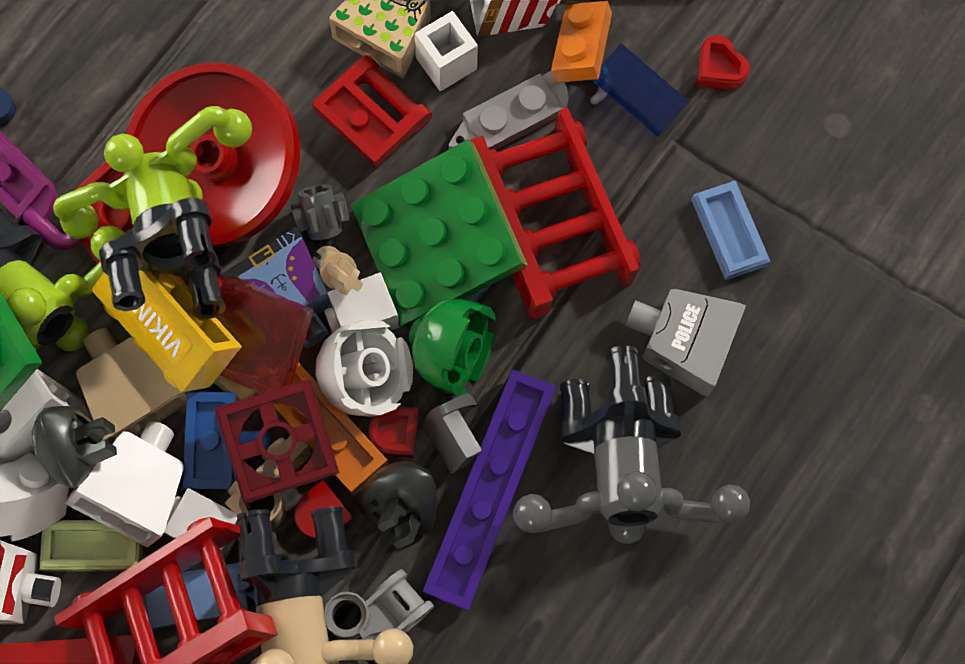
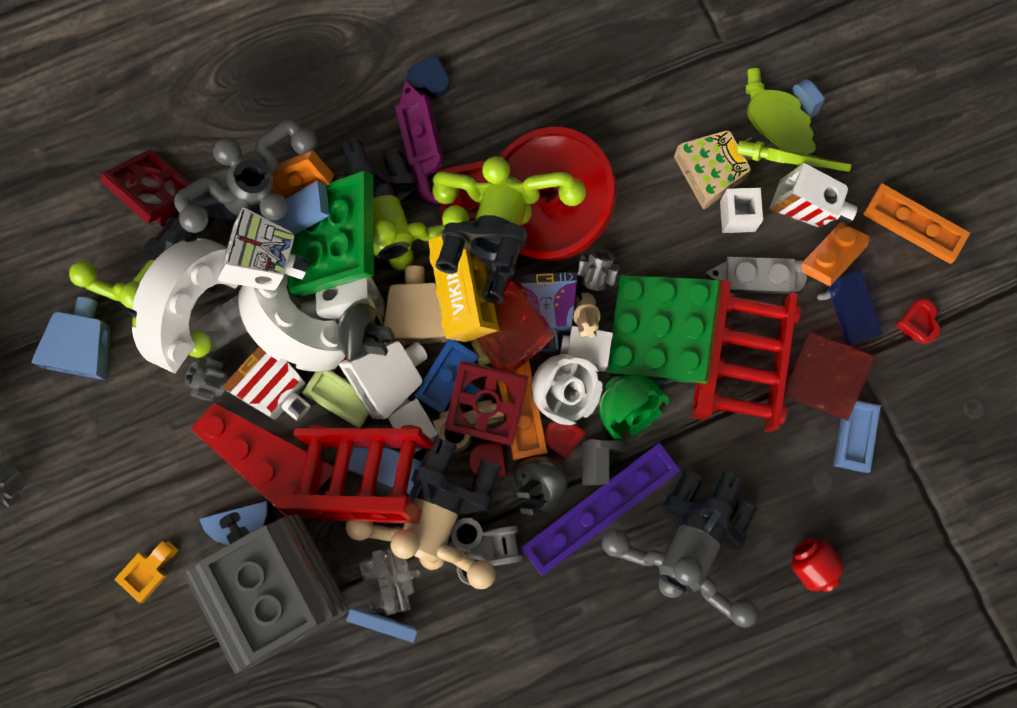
camera: 35 degrees right, 5 degrees up
red plate [311,55,433,169] -> none
light grey torso [625,289,746,397] -> none
none -> clear red tile [784,332,875,421]
none -> red head [791,538,845,592]

